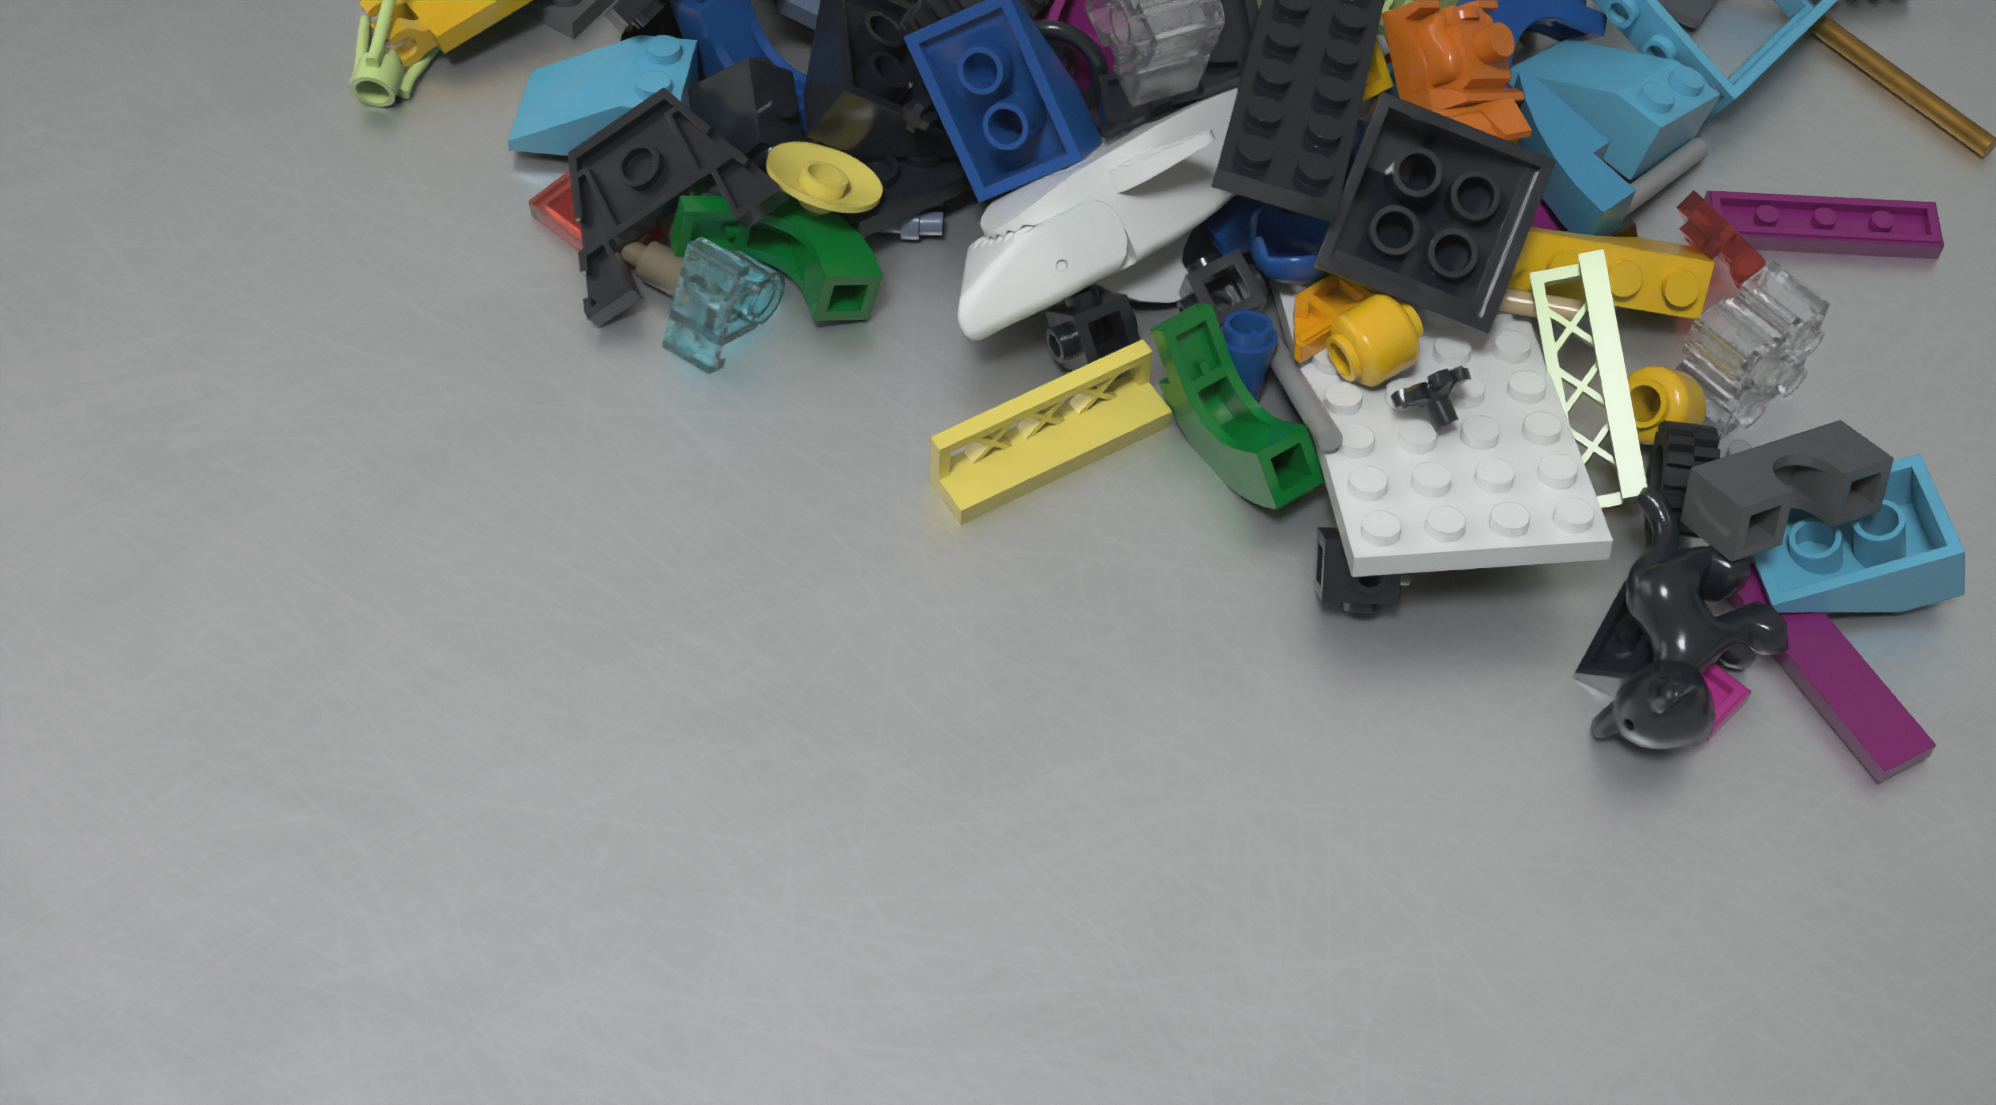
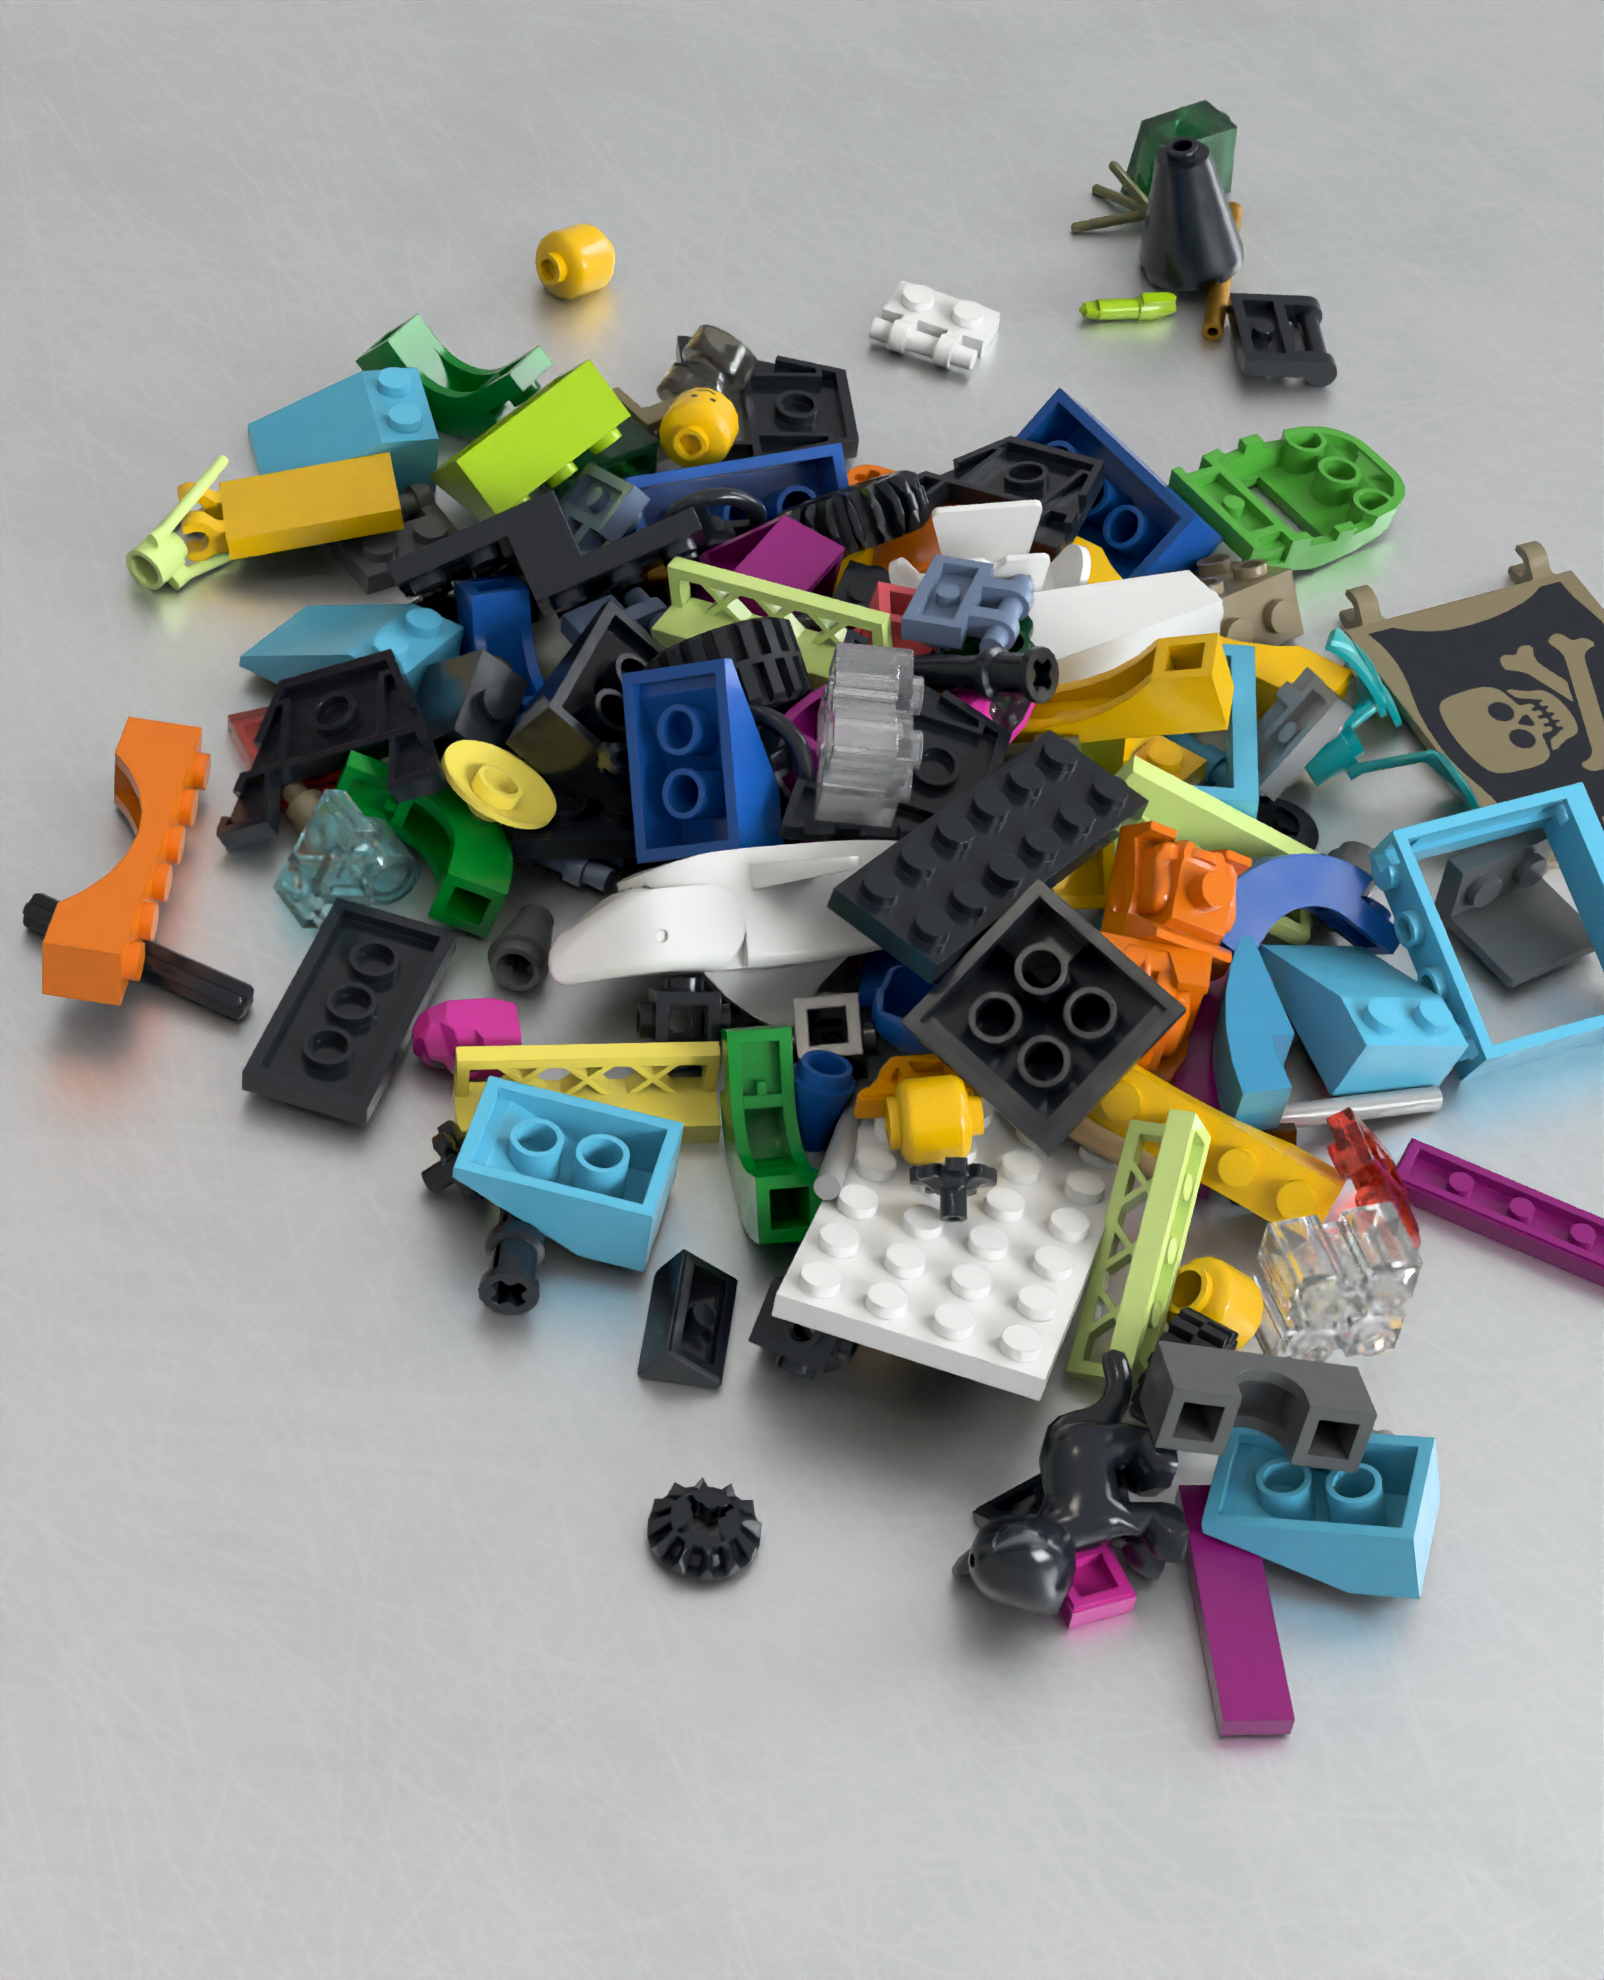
camera: 20 degrees right, 10 degrees down
none -> black axle [22,893,254,1020]
none -> orange arch [42,717,211,1006]
none -> black plate [242,897,457,1126]
none -> dark pink rock [411,998,522,1079]
none -> black plant [421,1120,485,1201]
none -> medium azure slope [452,1075,684,1272]
none -> black pin [478,1207,546,1315]
none -> dark grey cone [487,904,554,991]
none -> black slope [637,1249,738,1389]
none -> black gear [647,1477,762,1580]

